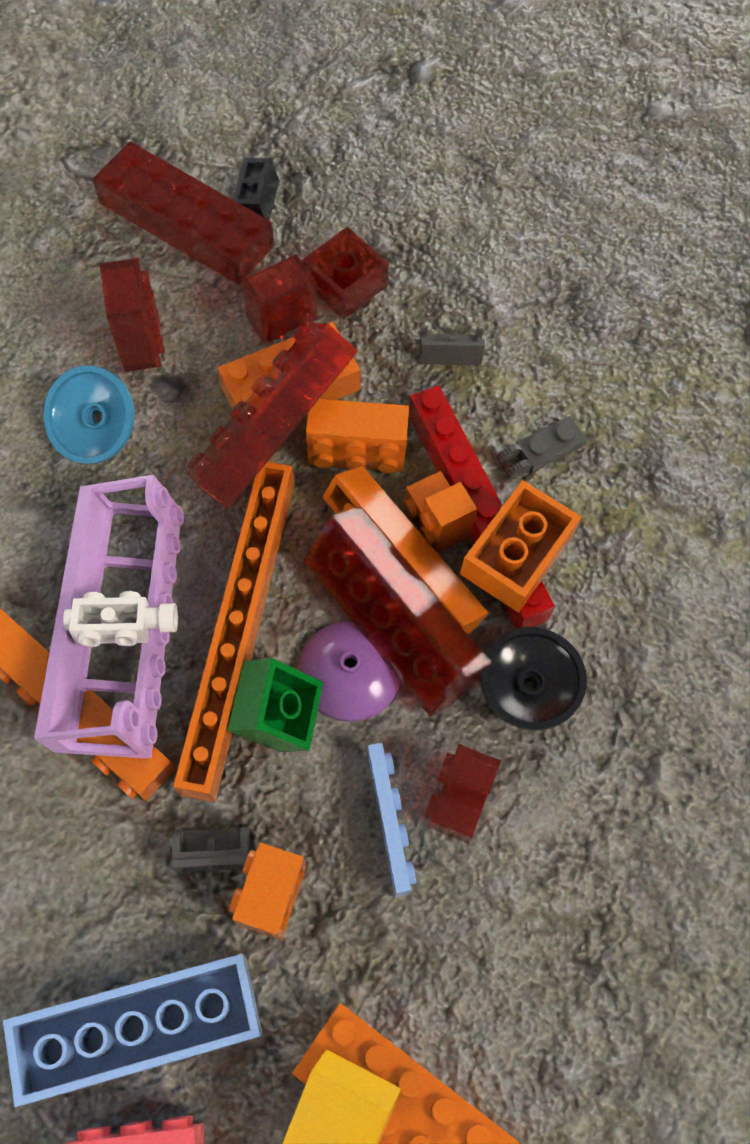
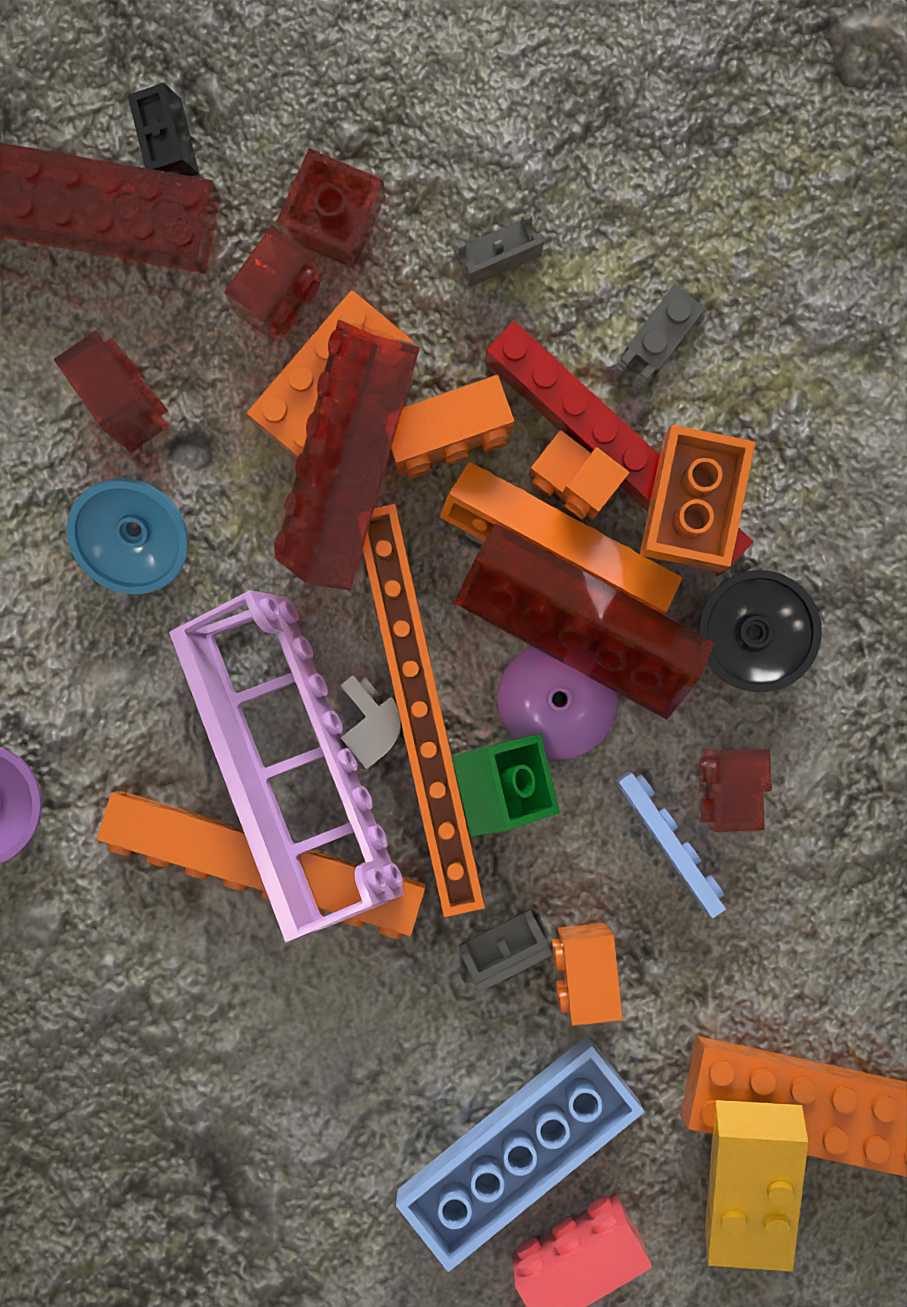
camera: 20 degrees left, 20 degrees up
white brick [63,591,178,647] -> none
none -> light grey brick [340,675,402,769]

